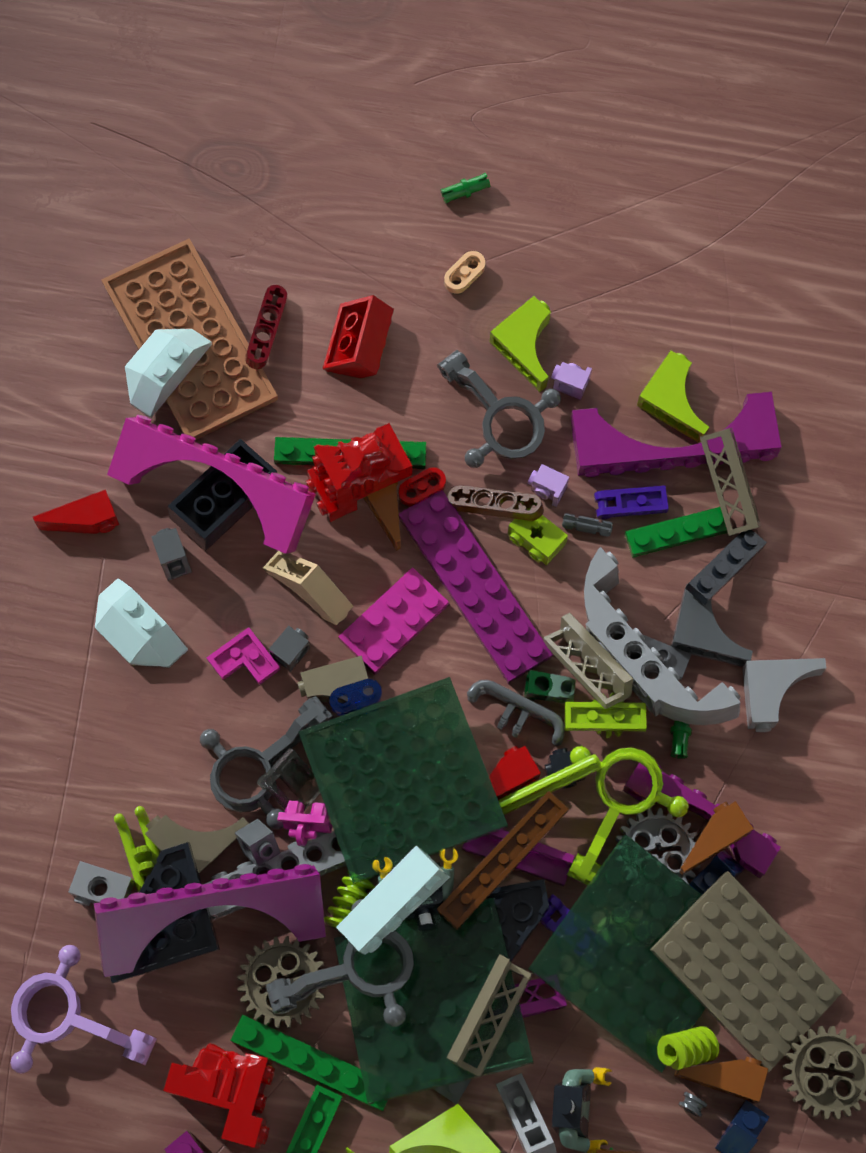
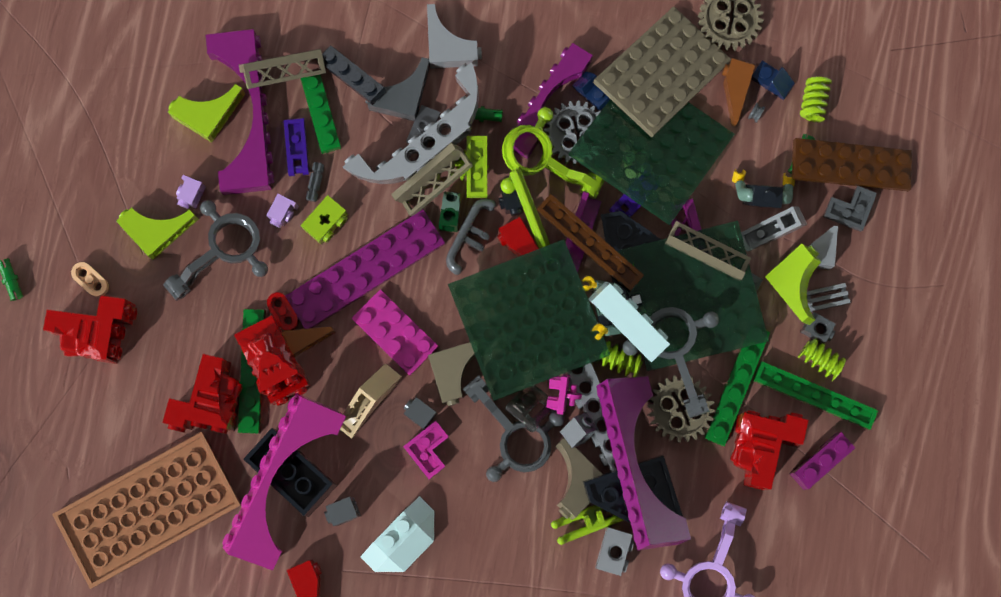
camera: 90 degrees left, 10 degrees up
light aqua wedge [125,329,212,418] -> none
dark red beam [245,285,287,369] -> none
red slope [323,295,394,378] -> none
clear blue plate [330,679,382,715] -> none
reddish brown beam [448,485,544,521] -> none
lime piece [657,1026,719,1070] -> none
dark orange slope [679,801,754,875] -> none
none -> red brick [43,296,137,364]
none -> red brick [162,354,243,434]

